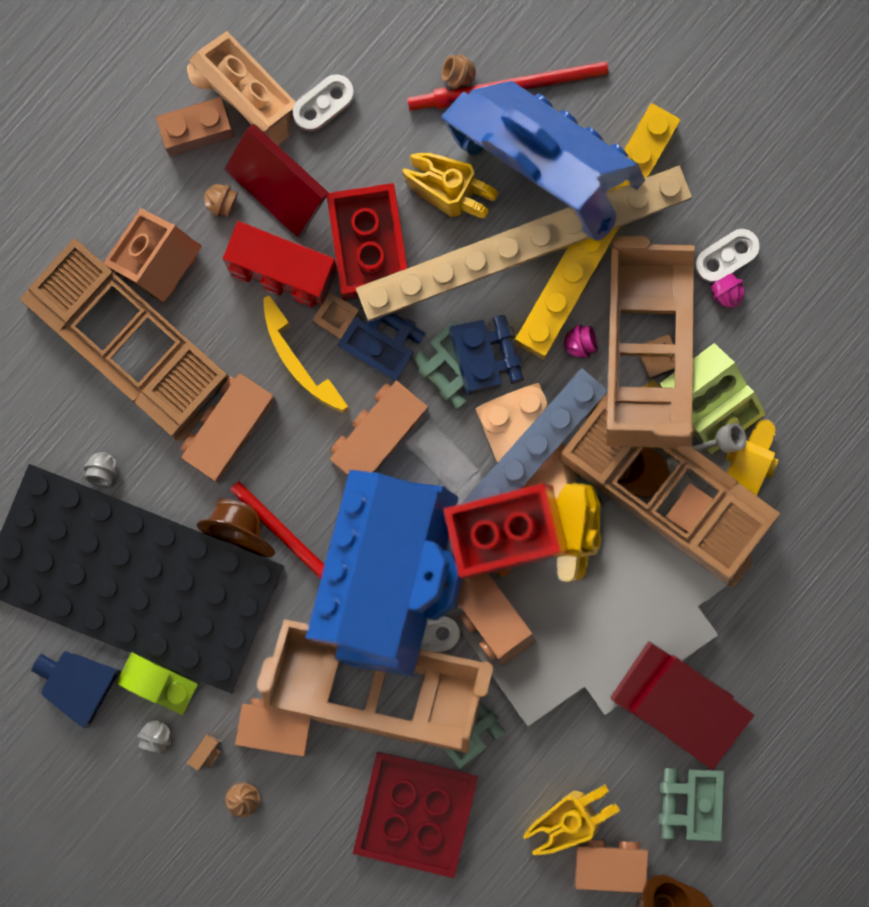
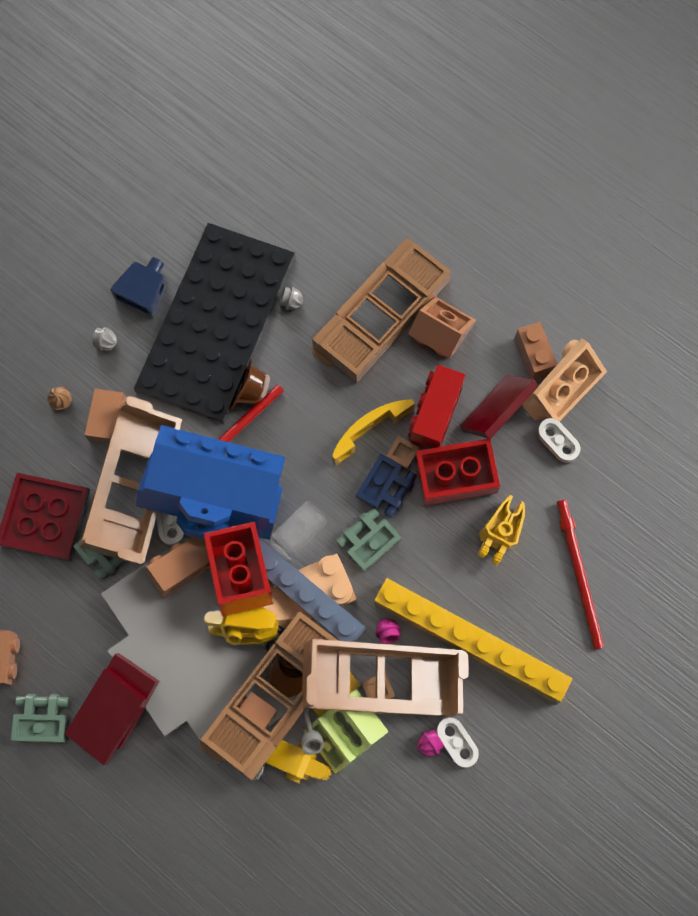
camera: 85 degrees right, 10 degrees down
lime brick [116,652,198,715] -> none
nougat brick [181,372,276,483] -> none
medium nougat plate [187,734,221,771] -> none
medium nougat plate [204,184,238,218] -> none
nougat brick [330,380,428,476] -> none
tan plate [356,165,692,322] -> none
medium nougat plate [441,54,476,88] -> none
piece [441,81,646,241] -> none
dark blue plate [449,315,524,395] -> none
yellow hinge [523,785,620,855] -> none

